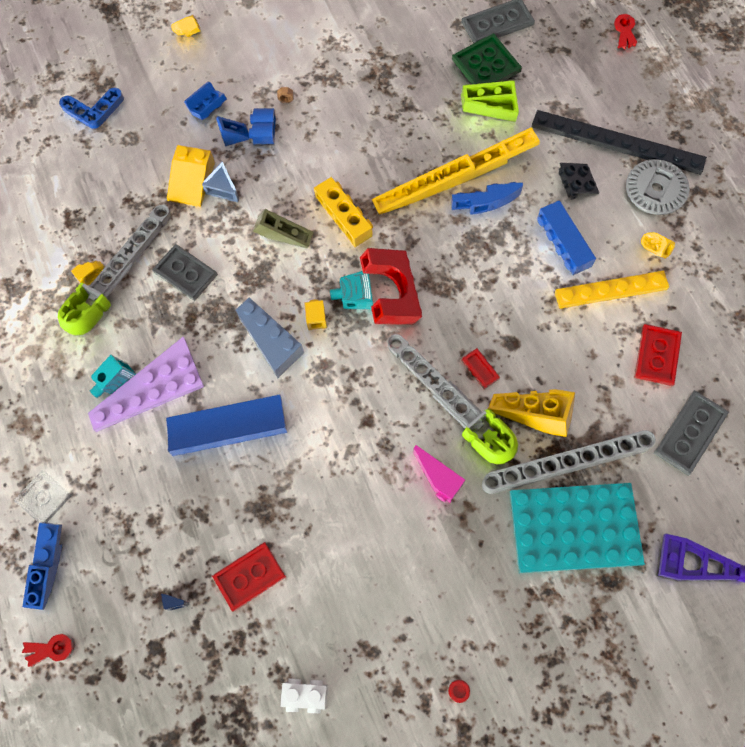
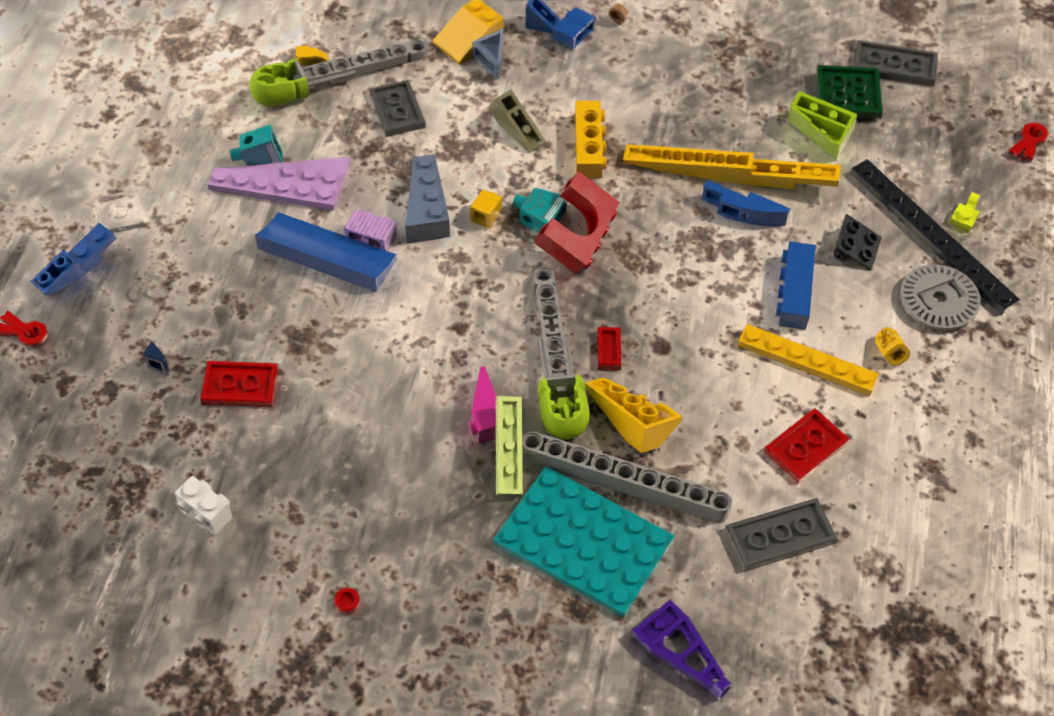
camera: 30 degrees right, 15 degrees down
none -> lavender brick [344,209,397,251]
none -> yellowish green plate [496,396,523,496]
none -> neon yellow plate [949,192,980,232]

